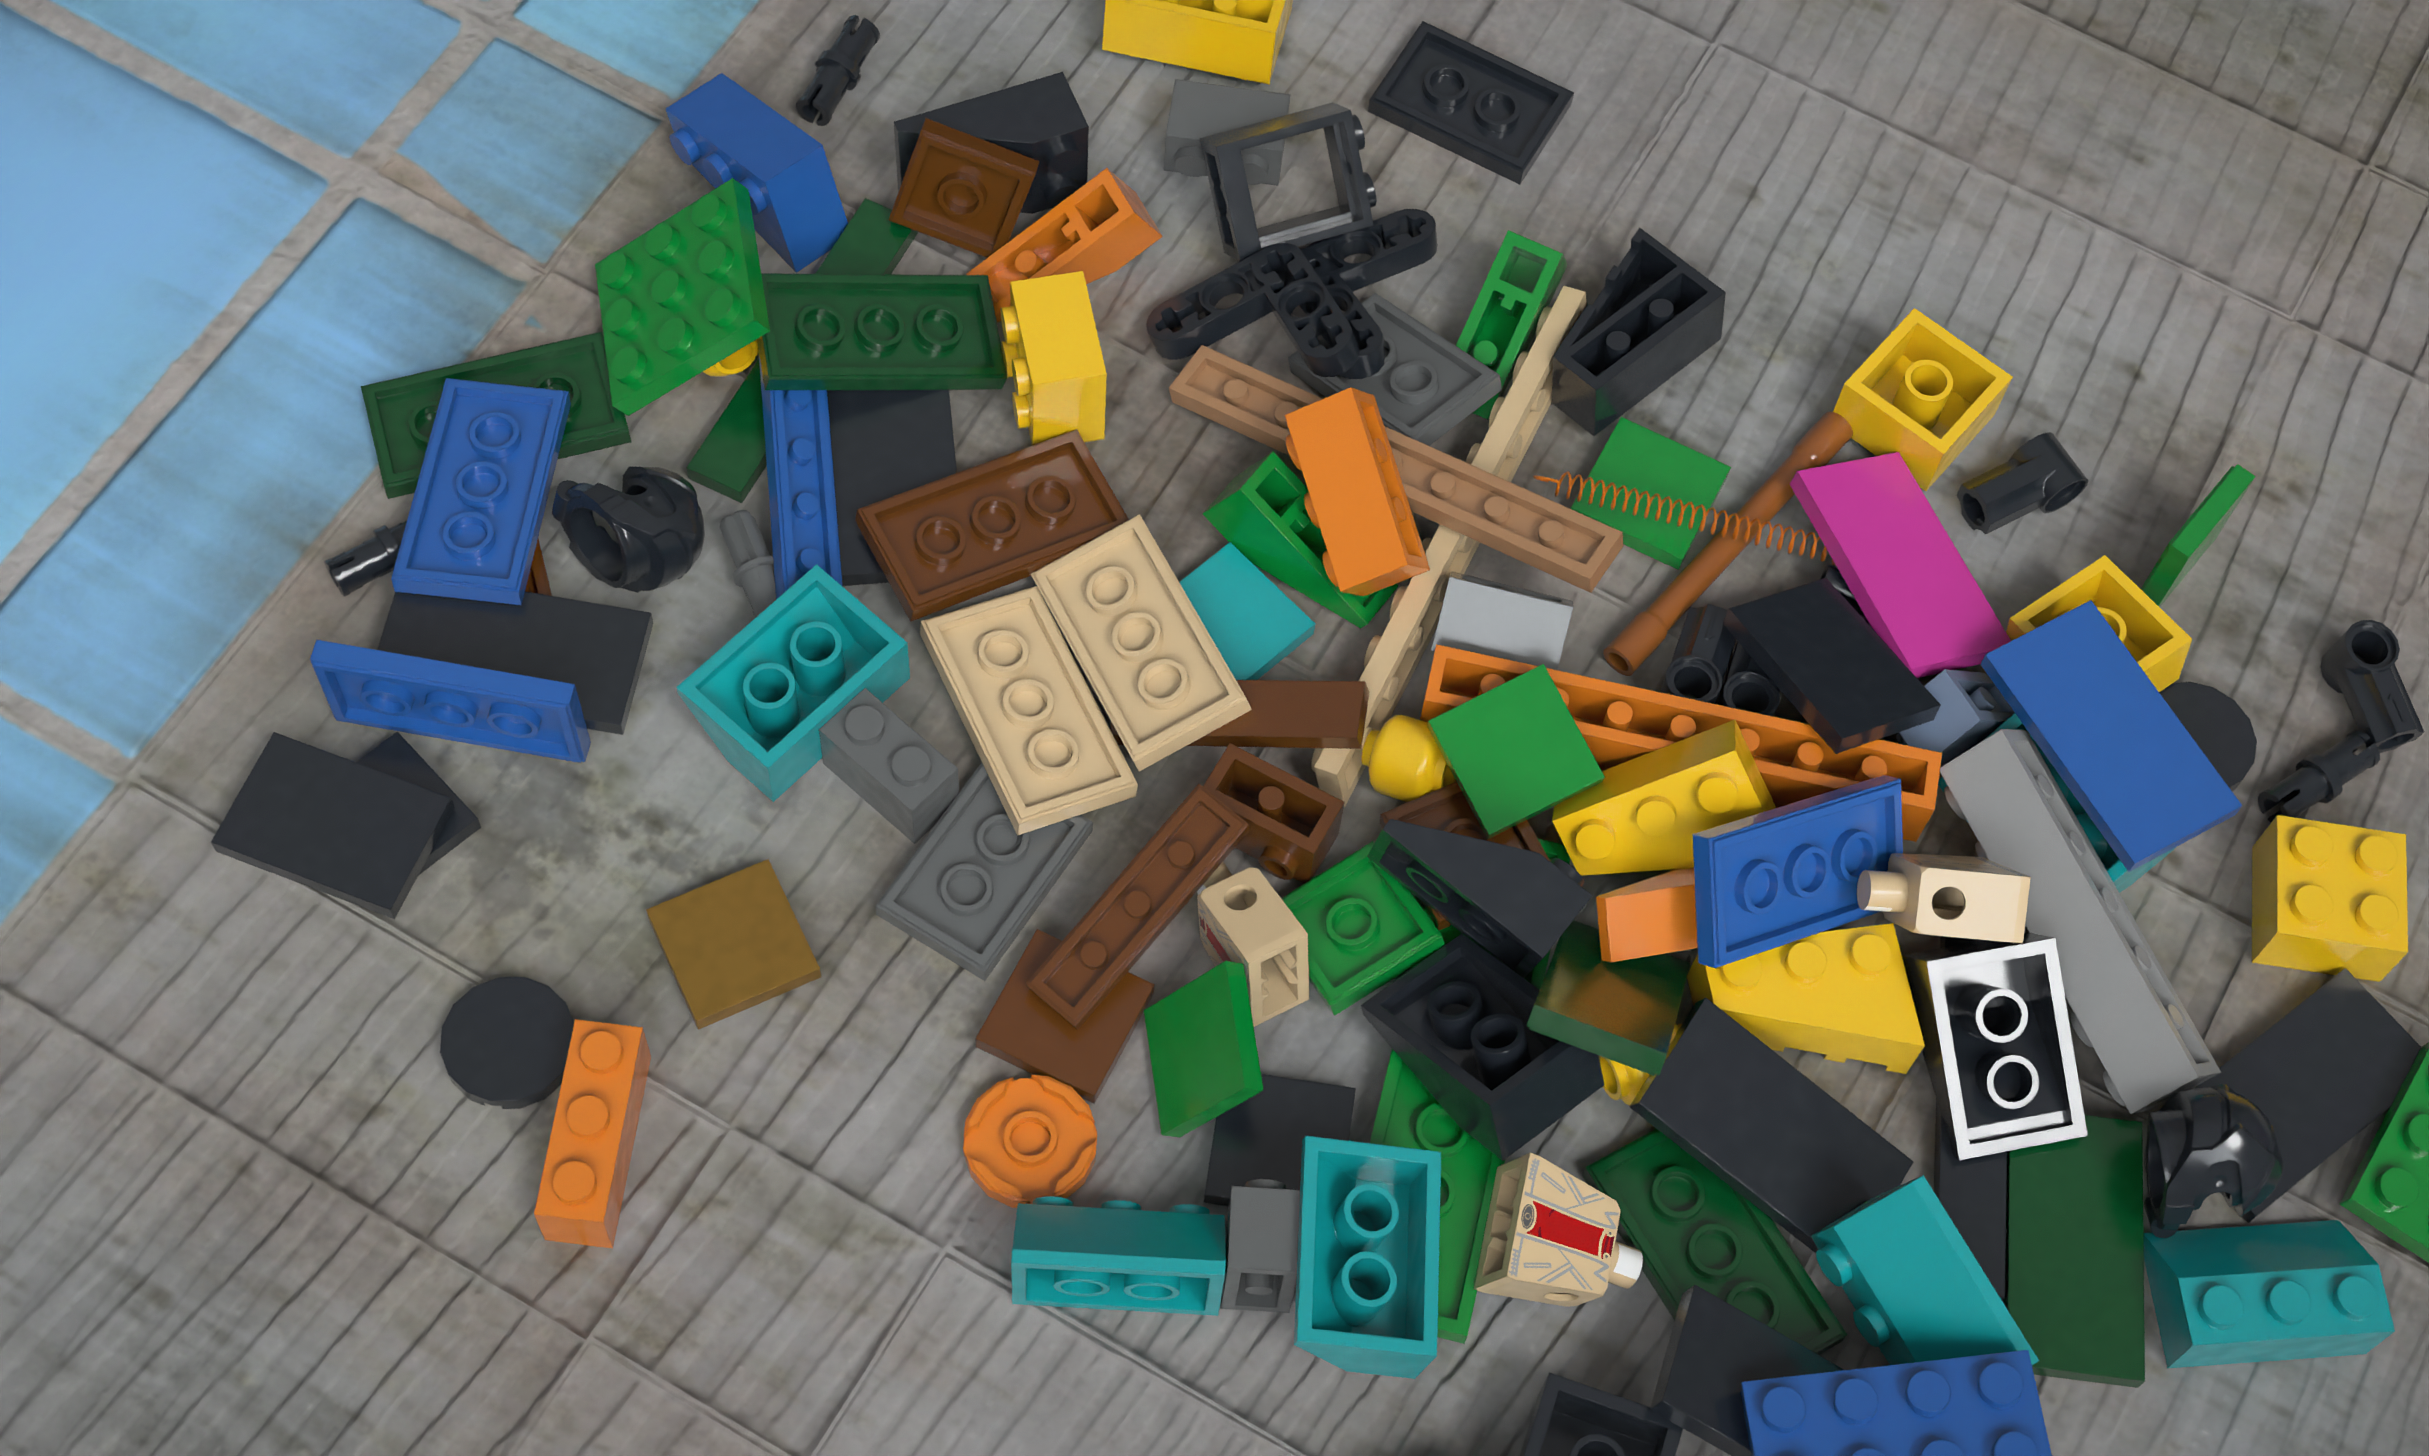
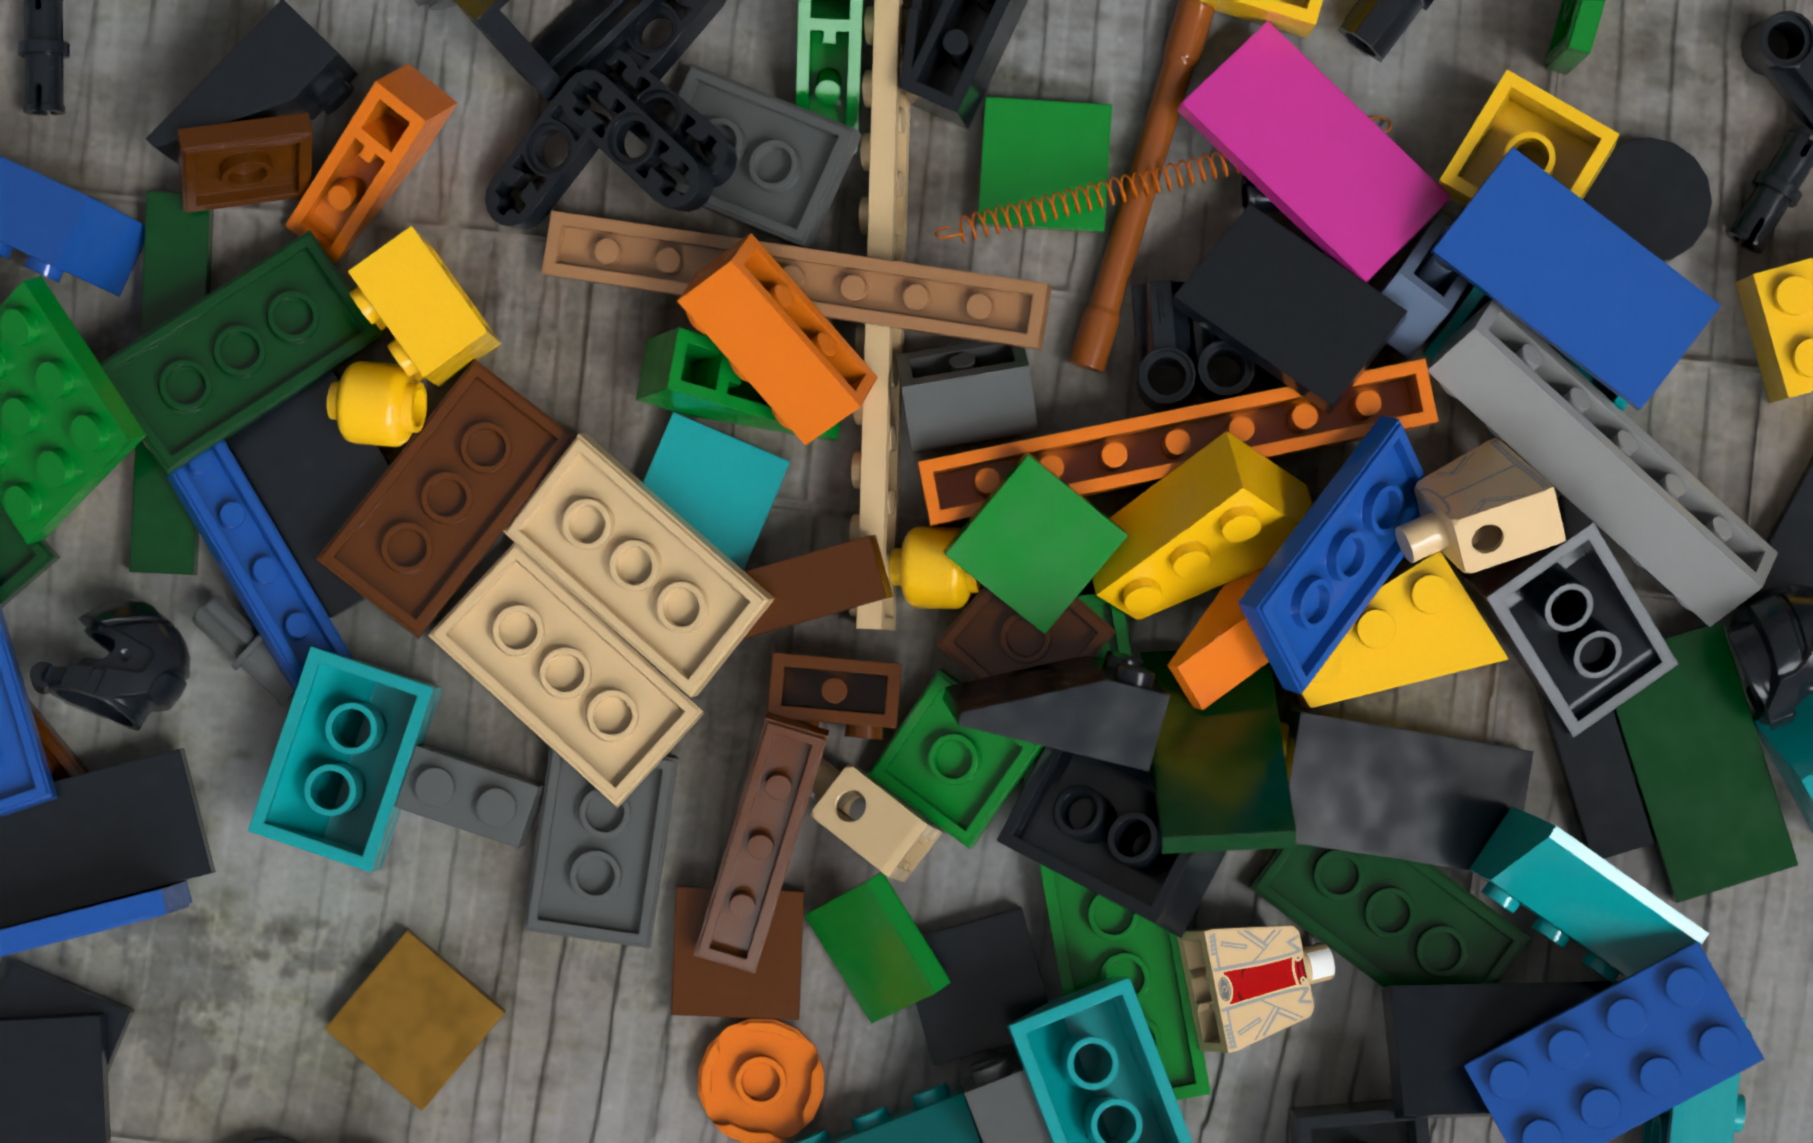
camera: 20 degrees left, 25 degrees up
none -> yellow head [327,361,427,447]

